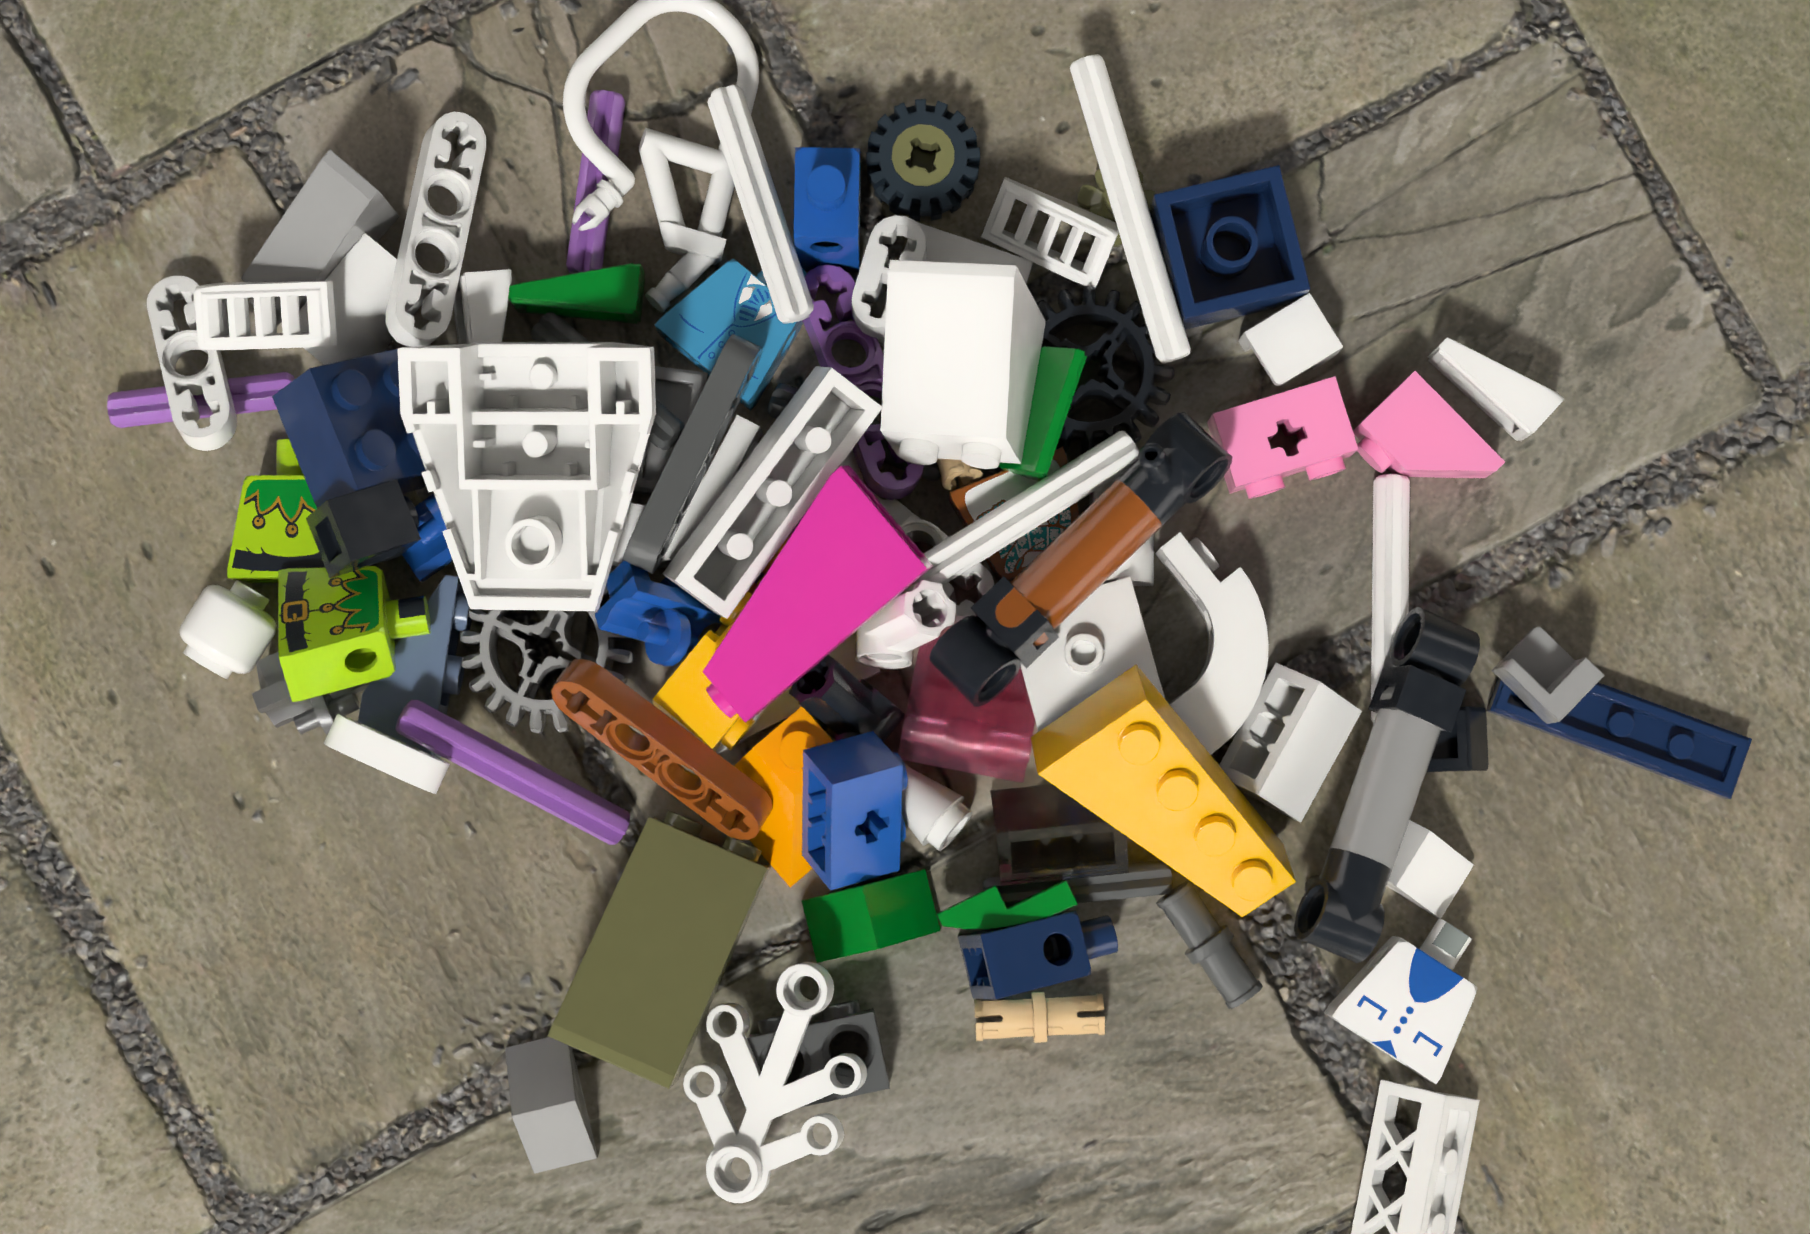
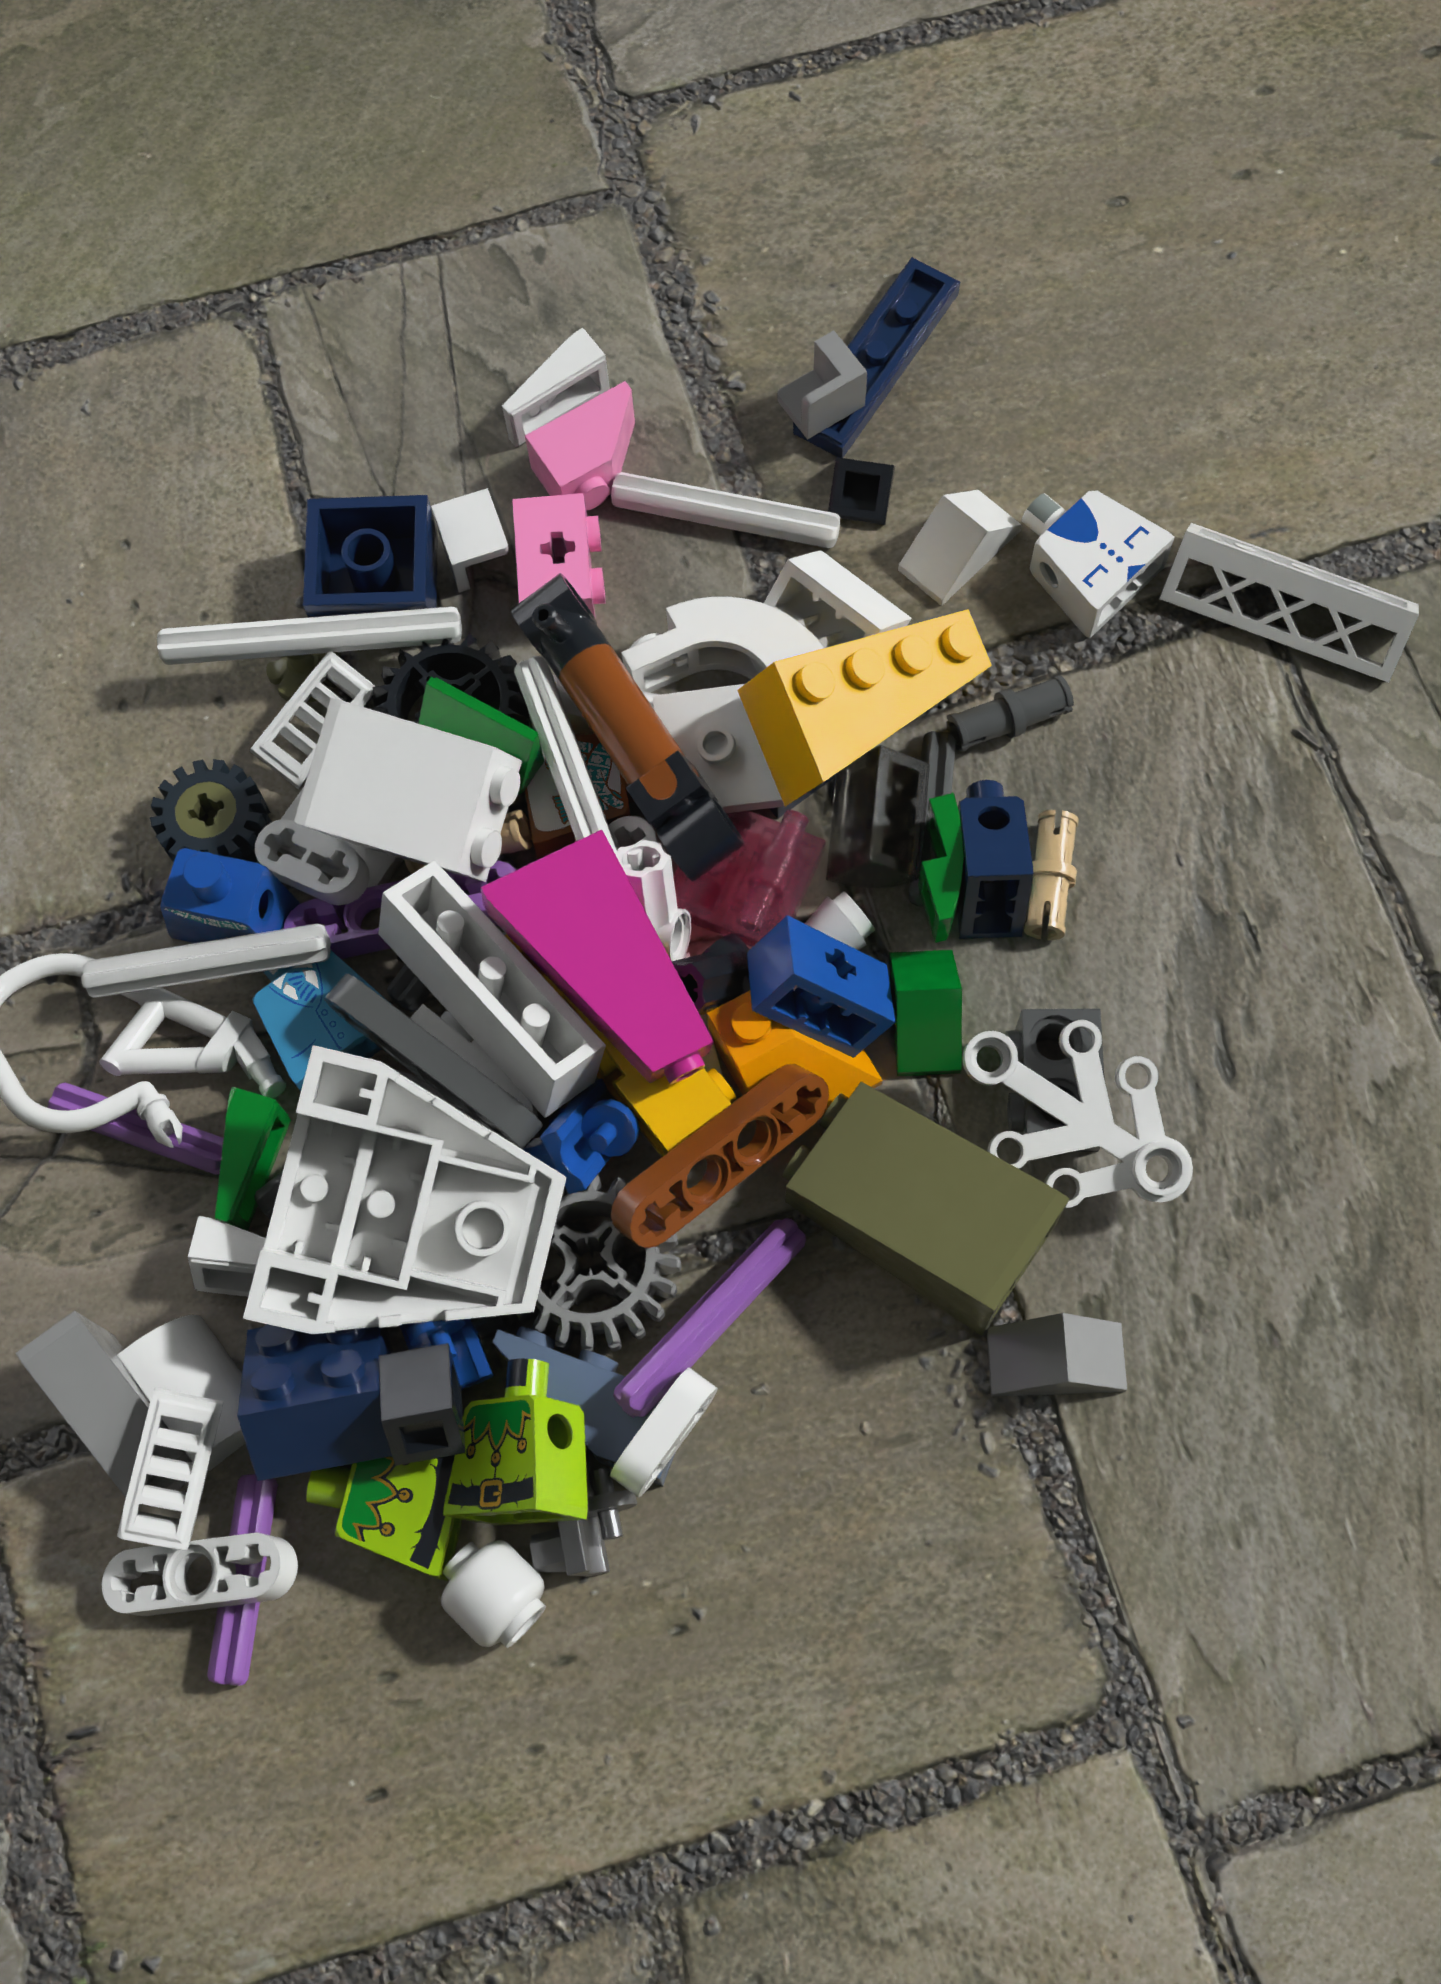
camera: 75 degrees left, 15 degrees down
white beam [386,111,486,347] -> none
black piece [1294,607,1480,963] -> none

